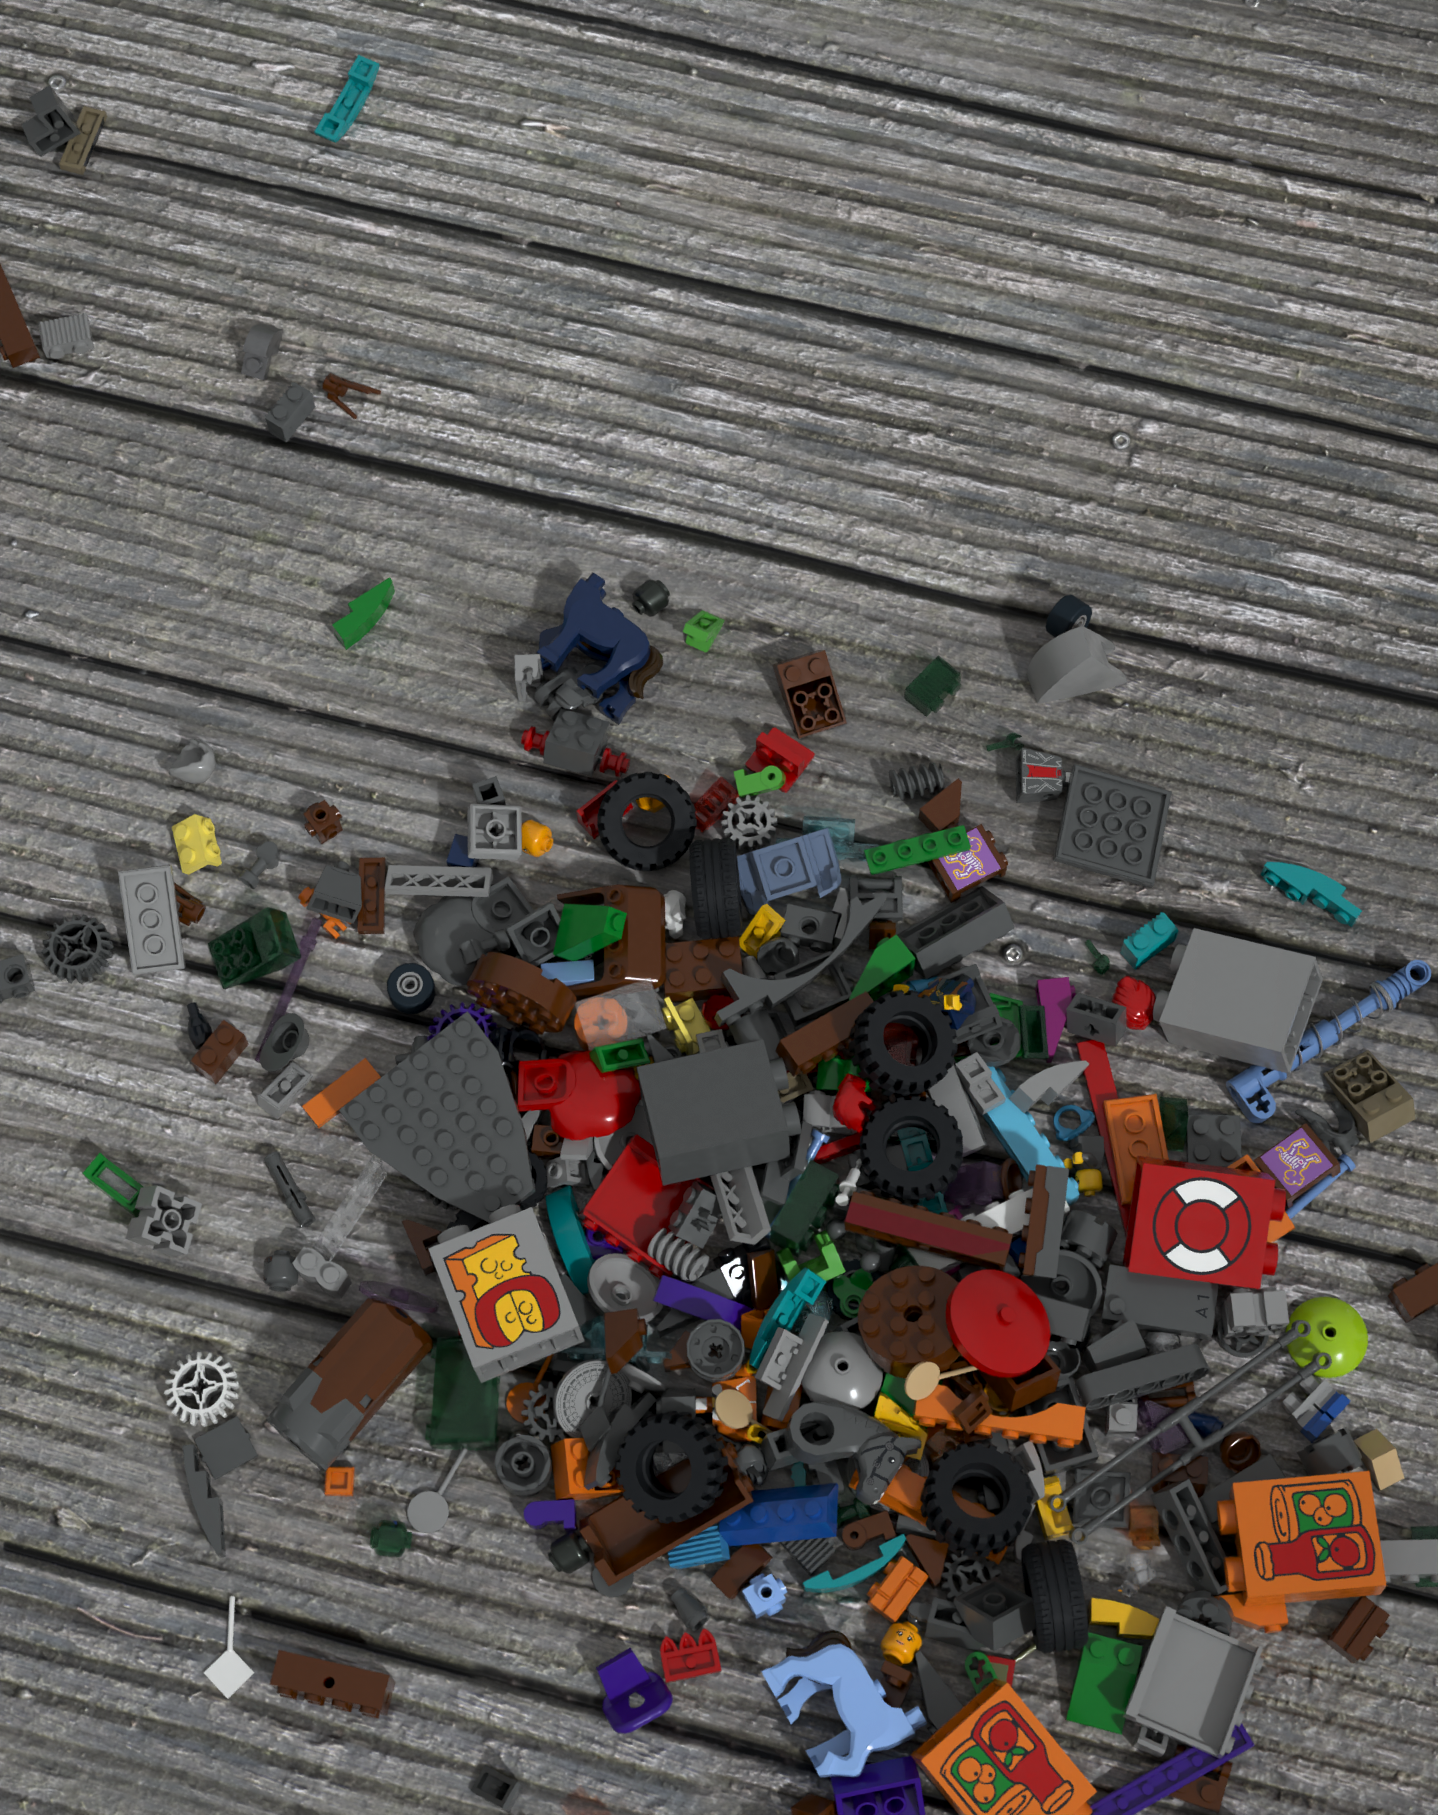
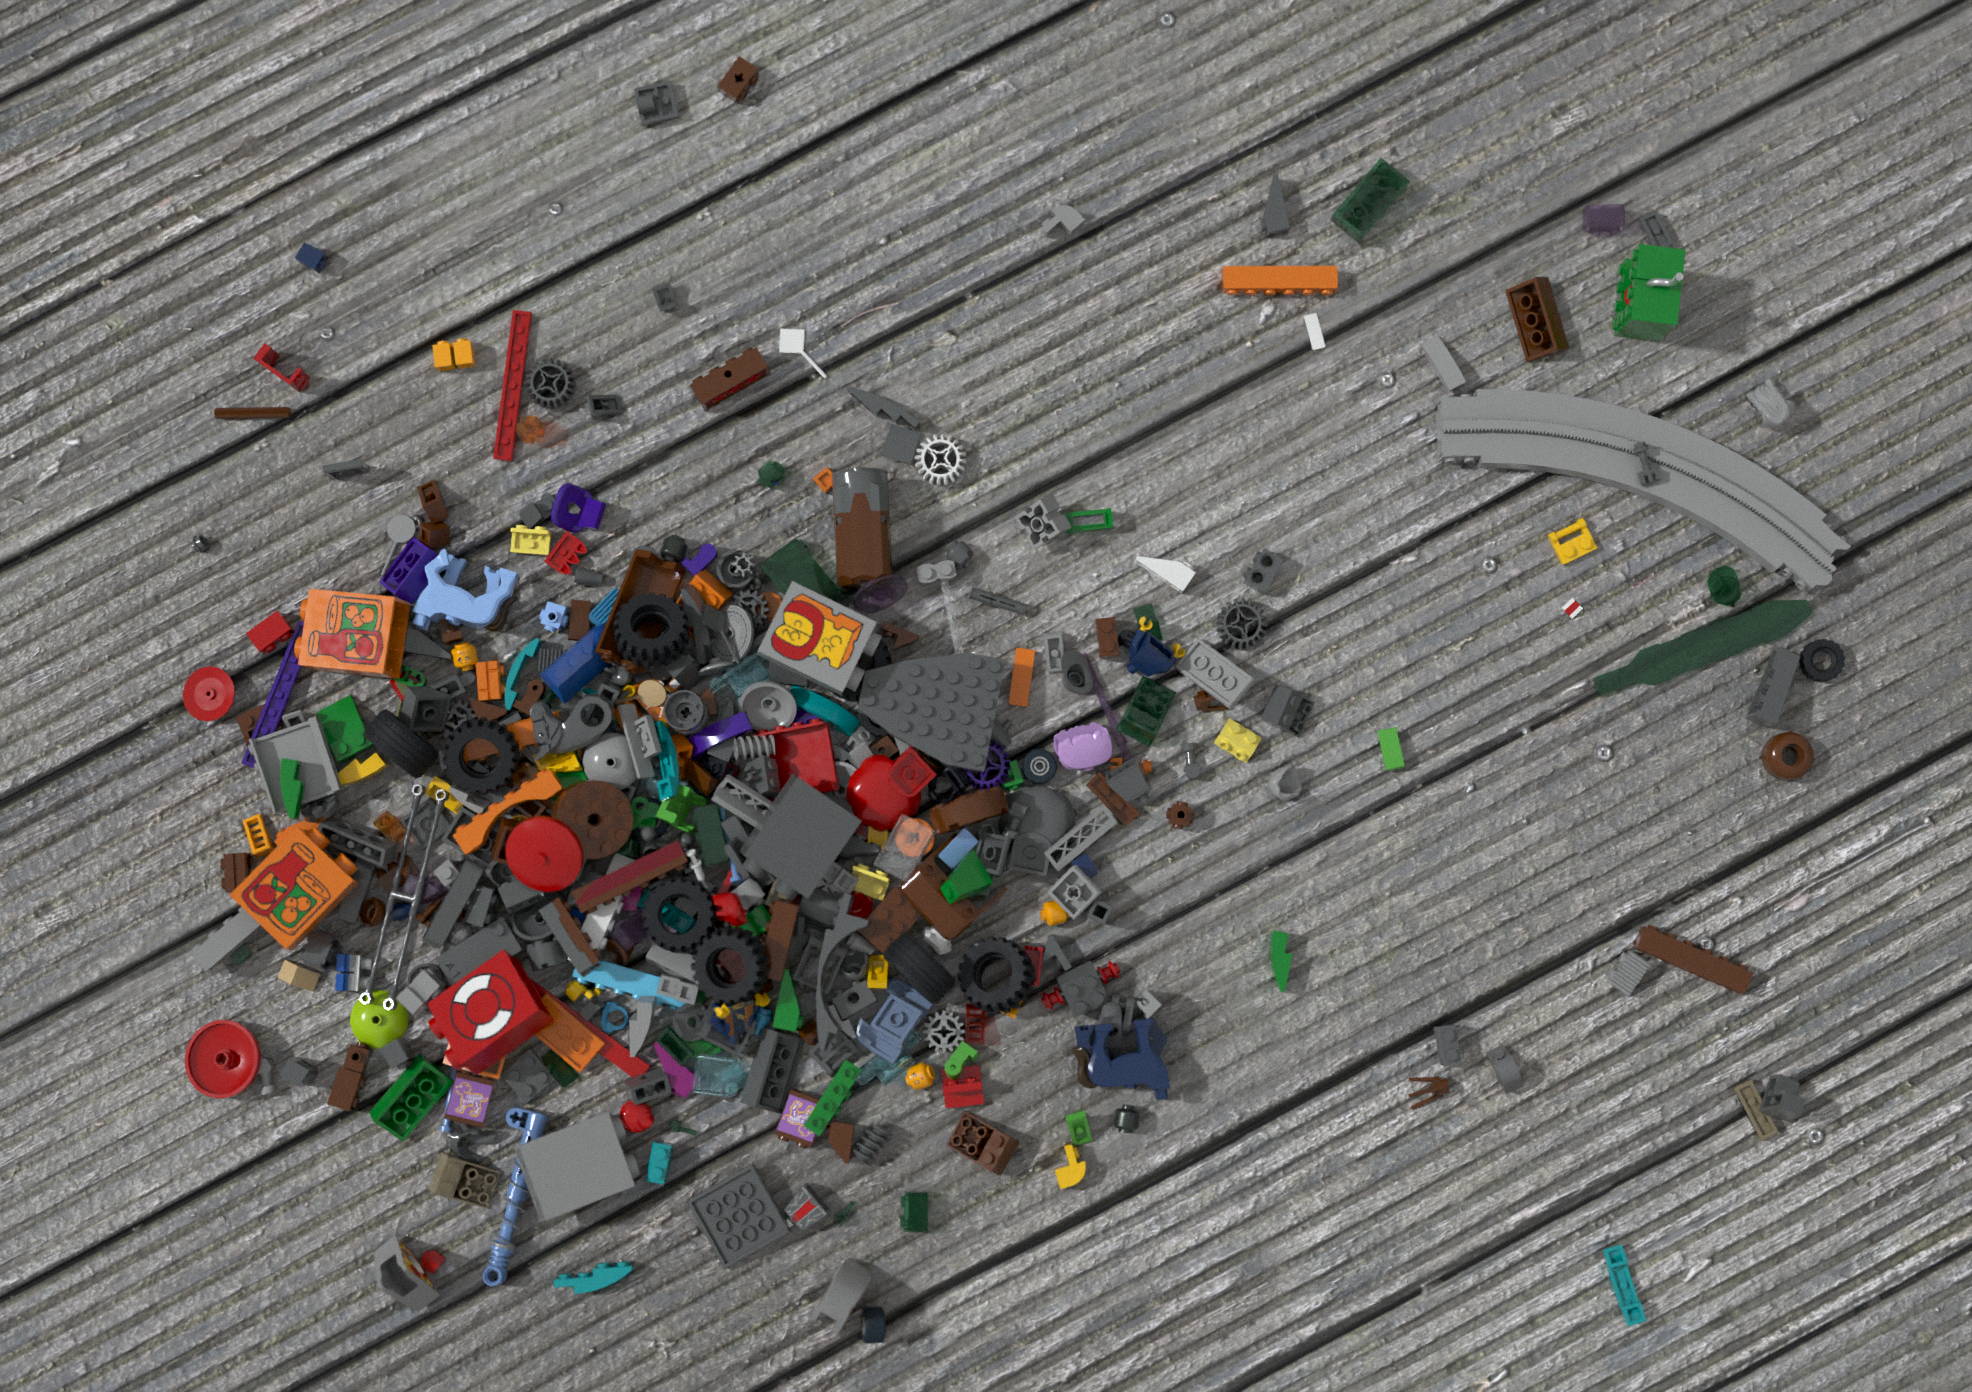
camera: 135 degrees right, 15 degrees up
light grey piece [407,1447,467,1533] -> none
green slope [589,1038,651,1073] -> none
reddish brown slope [604,1308,647,1374] -> none
tan piece [904,1362,978,1400] -> none
reddish brown bracket [948,1375,993,1434] -> none
clear animal [1117,1553,1167,1597] -> none
none -> light orange slope [242,813,274,858]
none -> green slope [280,758,306,820]
none -> reddish brown brick [343,1041,373,1073]
none -> green slope [369,1053,454,1142]
none -> dark grey brick [380,1038,416,1070]
none -> light yellow bracket [510,525,552,556]
none -> dark grey slope [519,493,555,529]
none -> clear light blue tile [693,1054,748,1097]
none -> light grey gear [732,553,756,578]
none -> light orange head [905,1062,935,1090]
none -> green bracket [1004,760,1023,791]
none -> dark grey slope [1042,934,1072,971]
none -> lavender animal [1053,722,1113,771]
none -> yellow brick [1055,1143,1086,1189]
none -> dark blue torso [1127,616,1185,677]
none -> clear green slope [1133,603,1162,641]
none -> white slope [1134,556,1196,594]
none -> dark grey slope [1261,685,1314,737]
none -> bright green slope [1377,727,1405,771]

